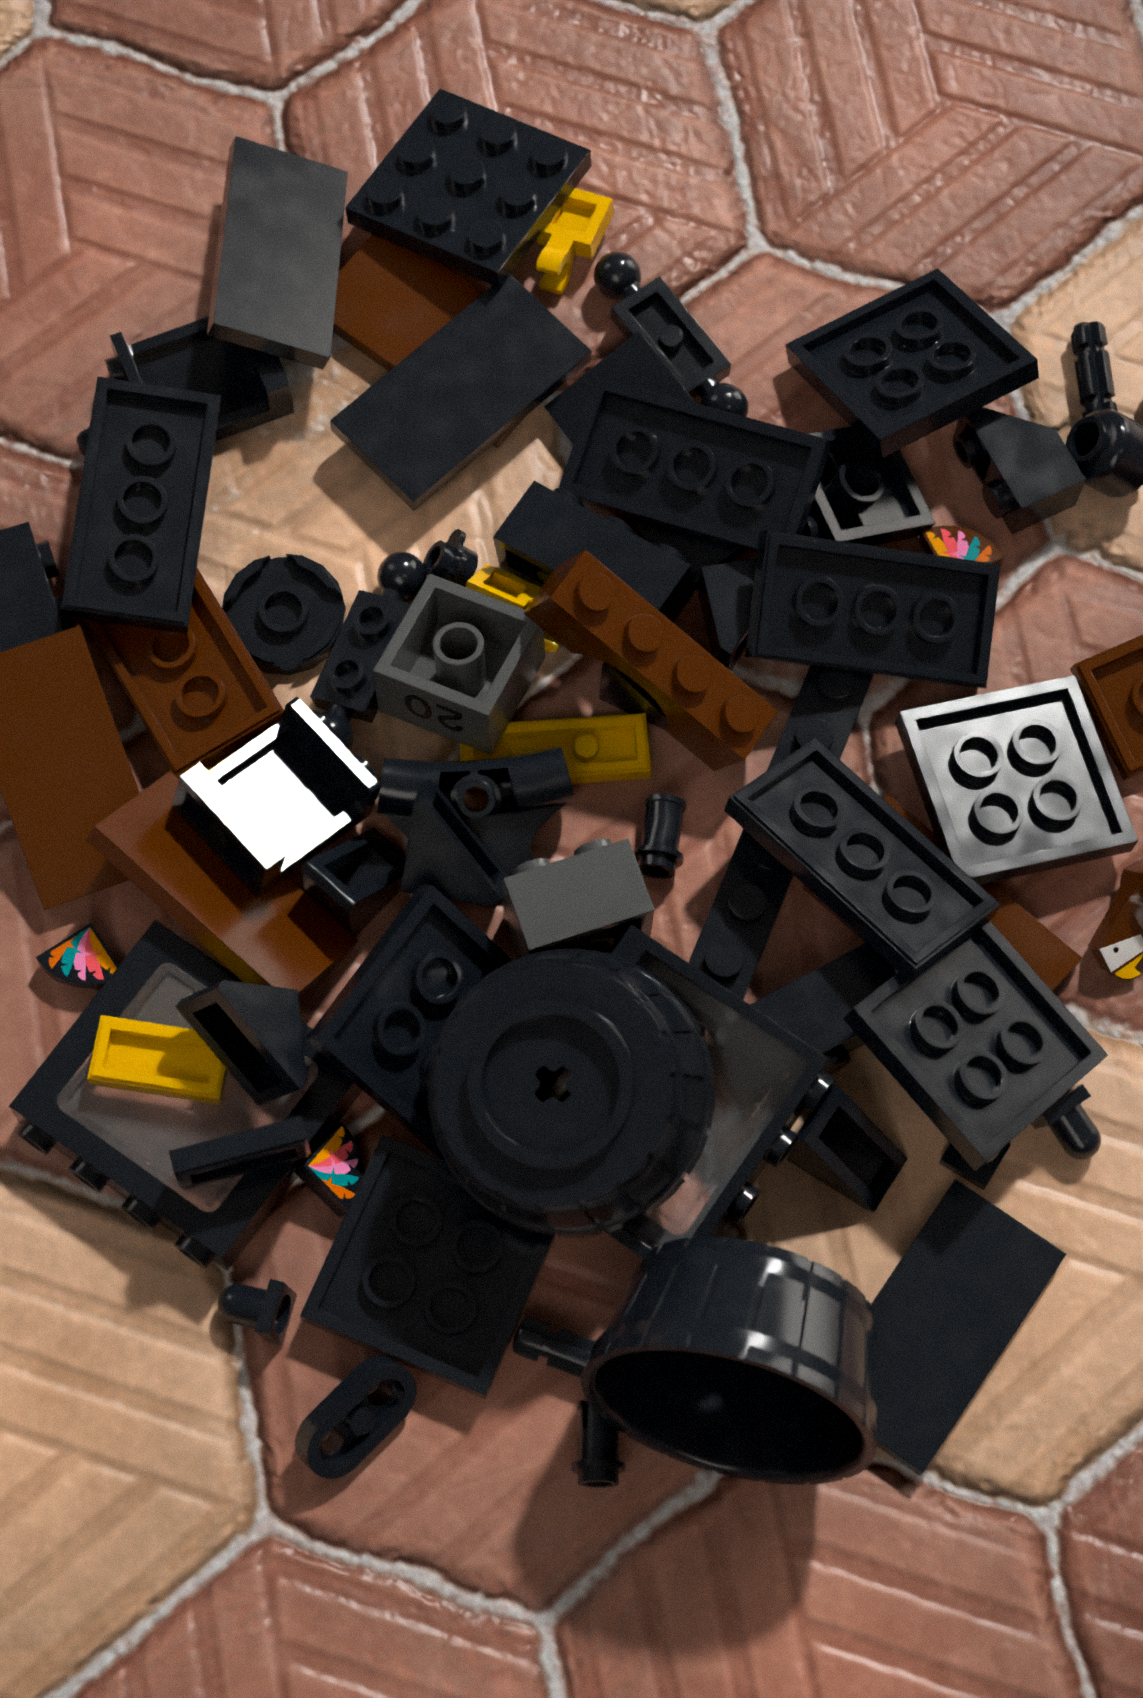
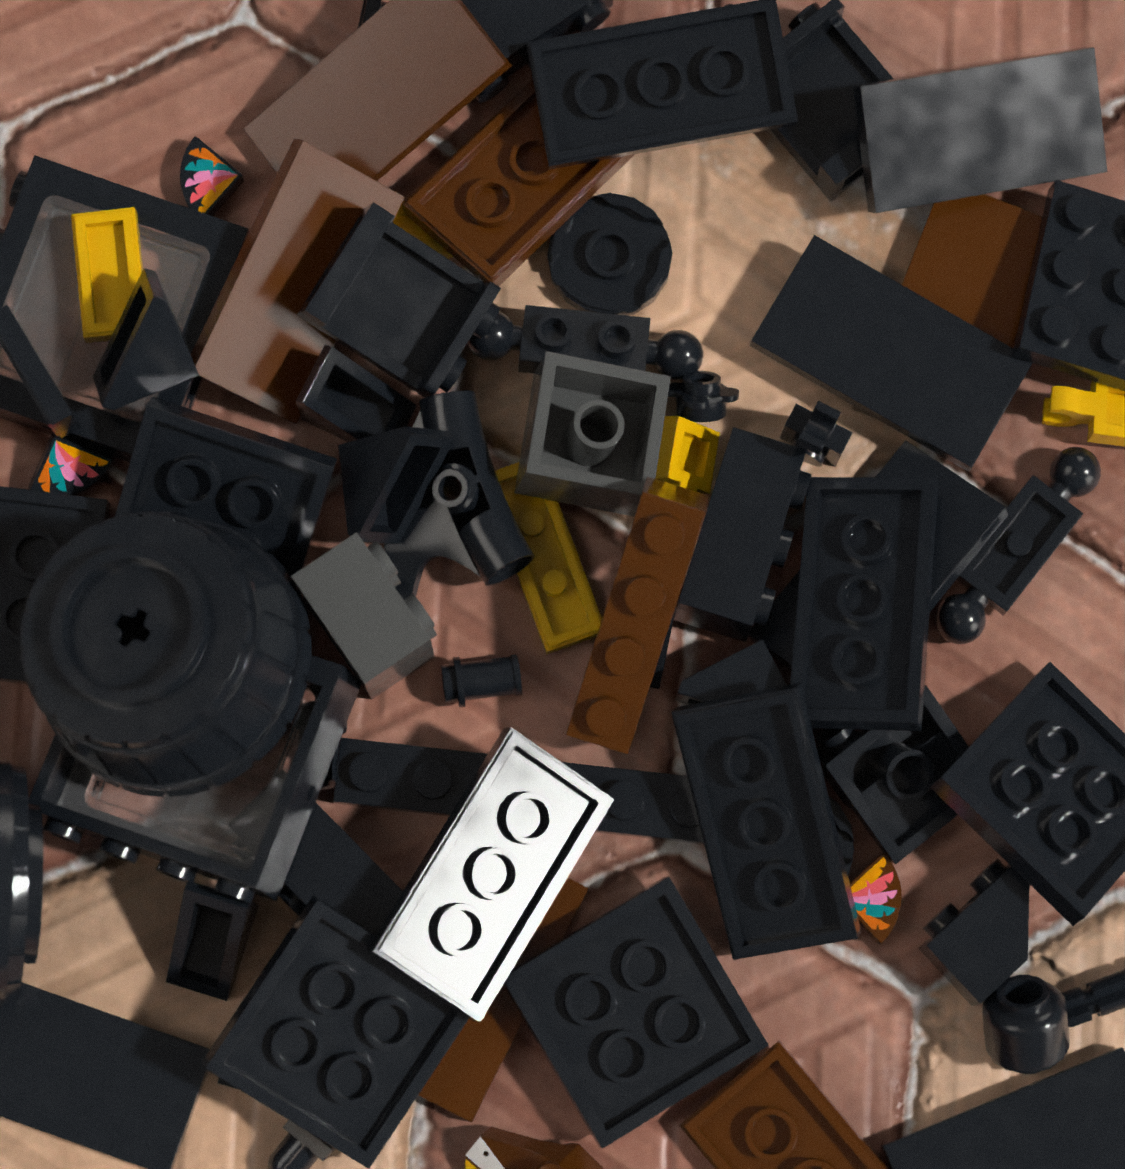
camera: 75 degrees right, 10 degrees up
none -> black plate [780,400,853,467]

